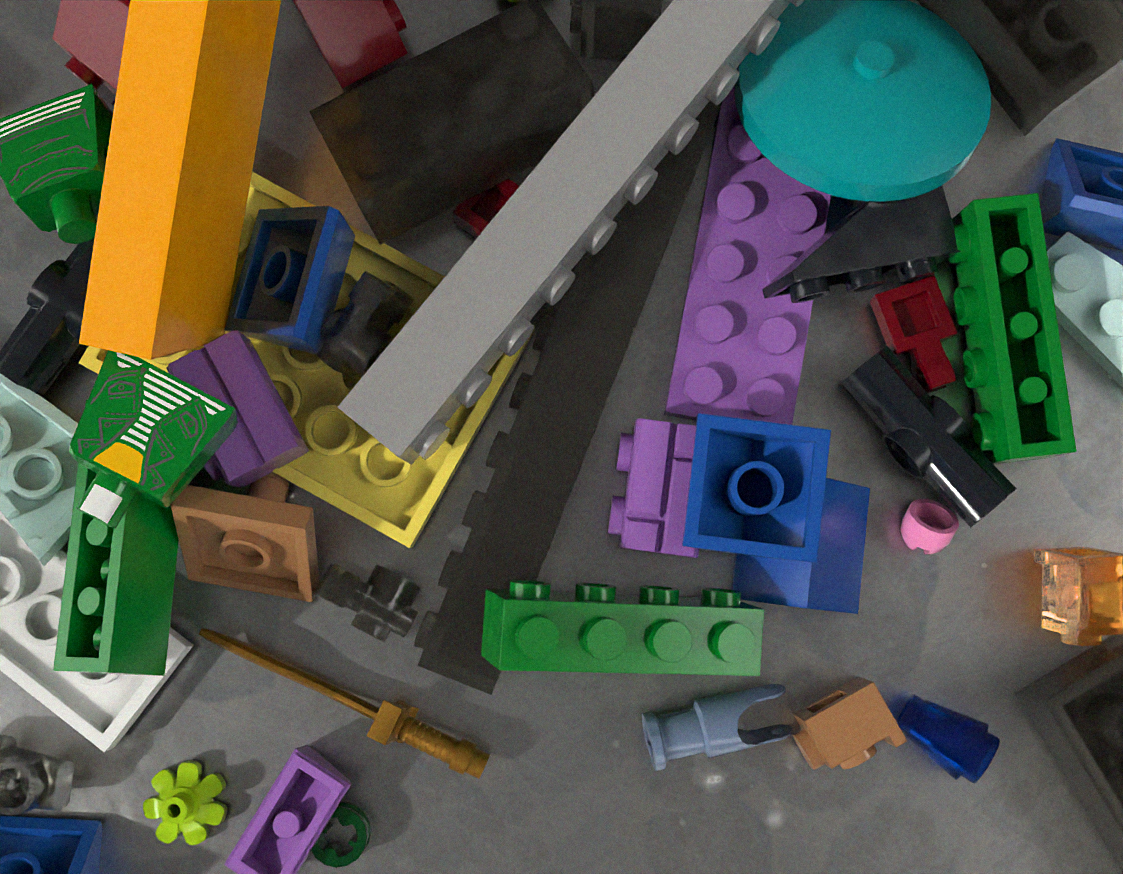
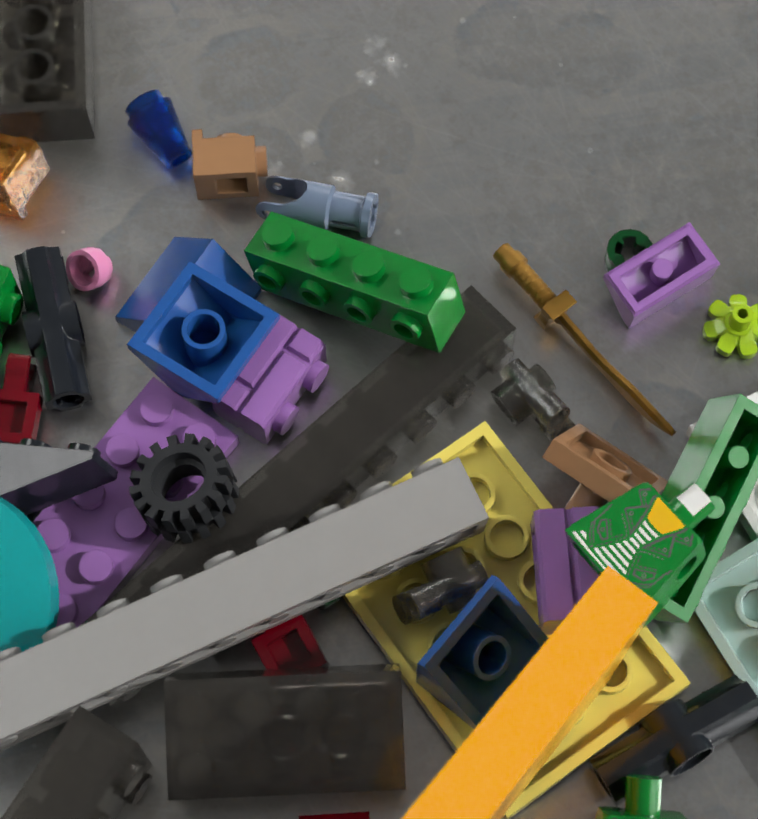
camera: 155 degrees left, 15 degrees down
none -> black tyre [129,433,239,544]

